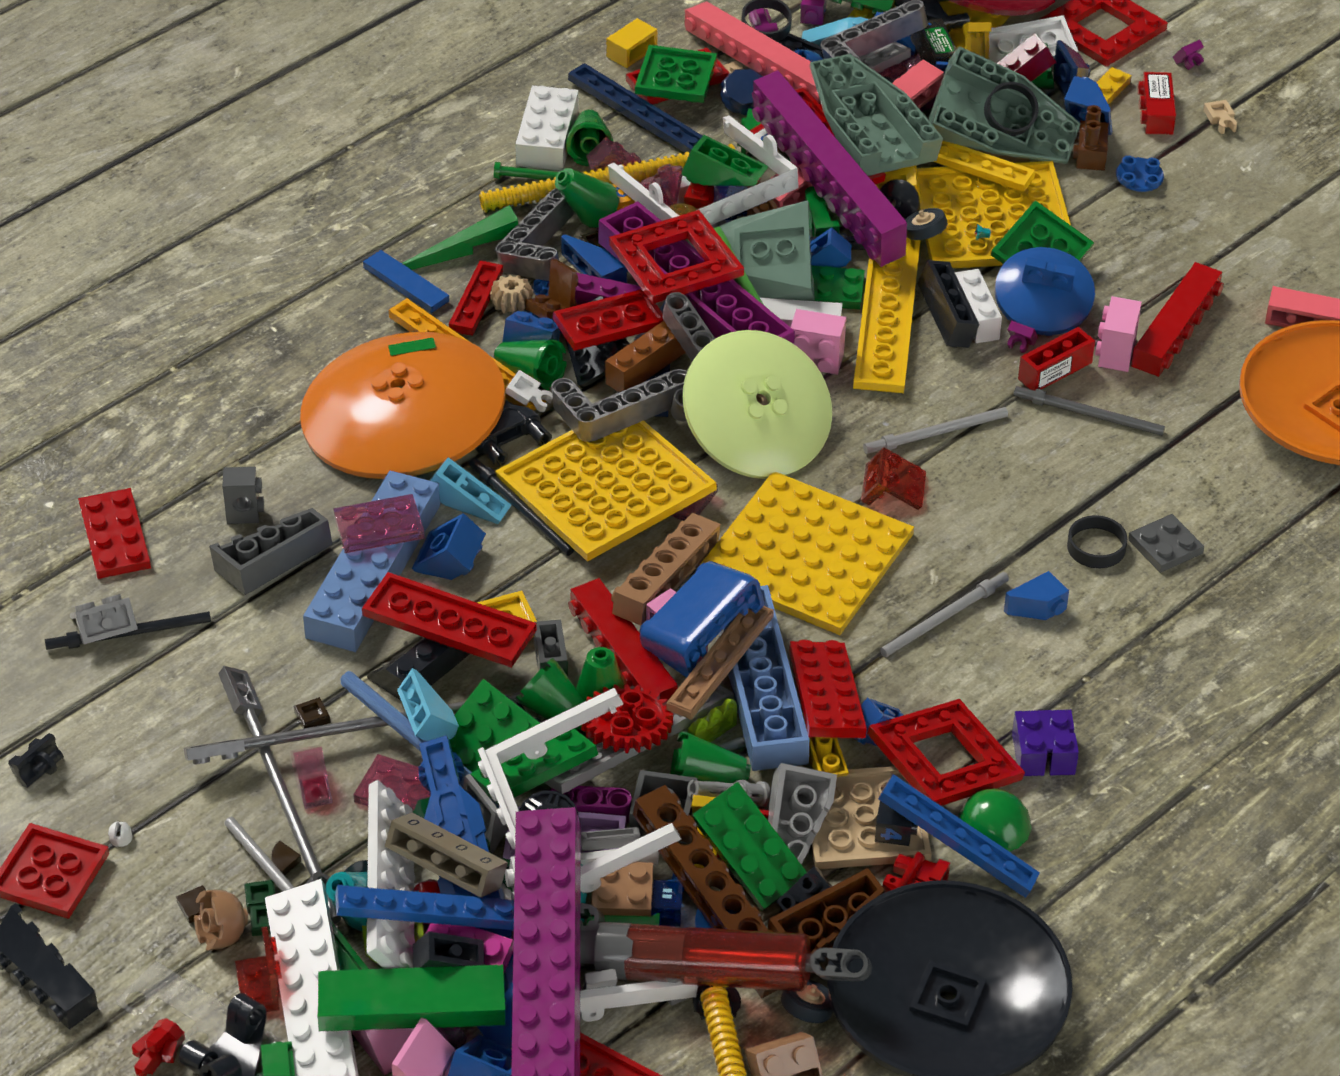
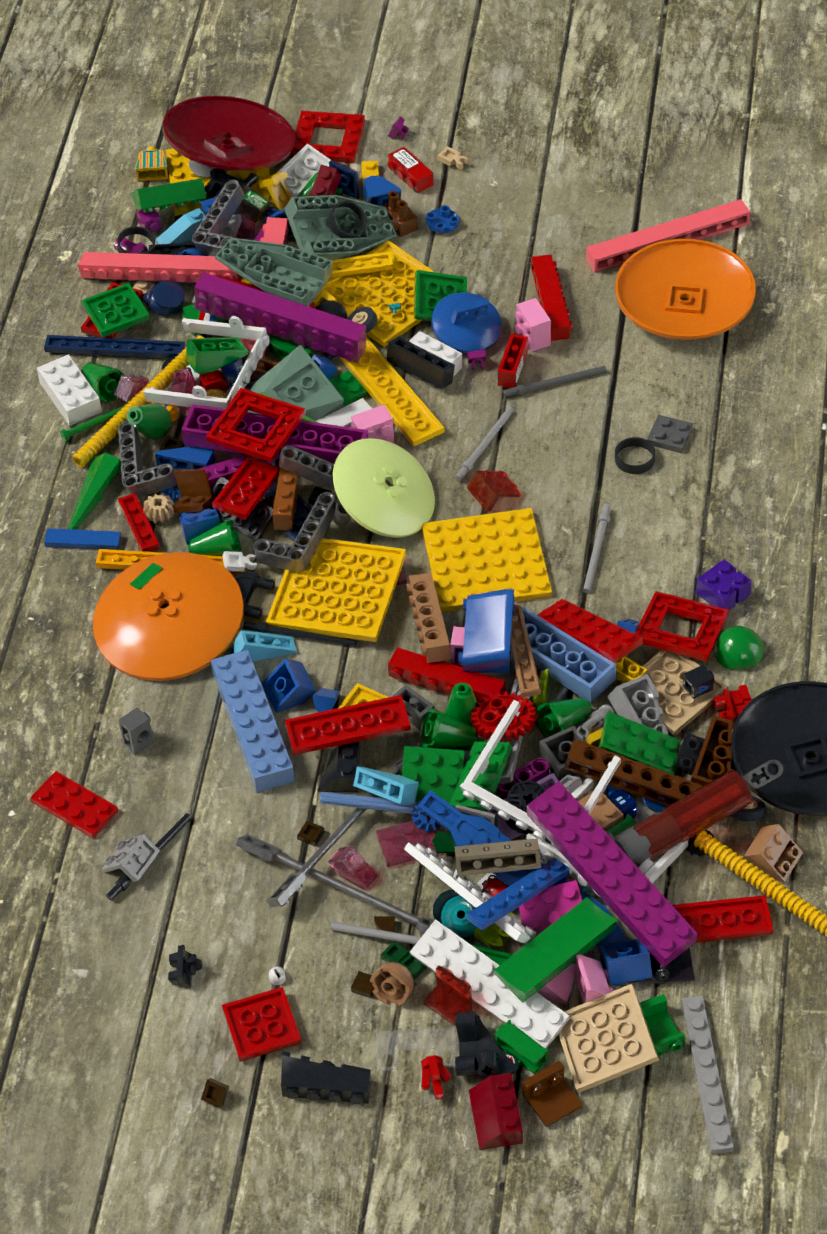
camera: 35 degrees left, 5 degrees up
dark grey wedge [209,508,333,595] -> none
clear pink plate [333,494,425,553] -> none
black slope [412,931,484,968] -> none
yellow brick [606,18,658,68] -> none
blue plate [878,774,1040,897] -> none
blue slope [1004,571,1069,620] -> none
none -> blue tile [313,688,340,712]

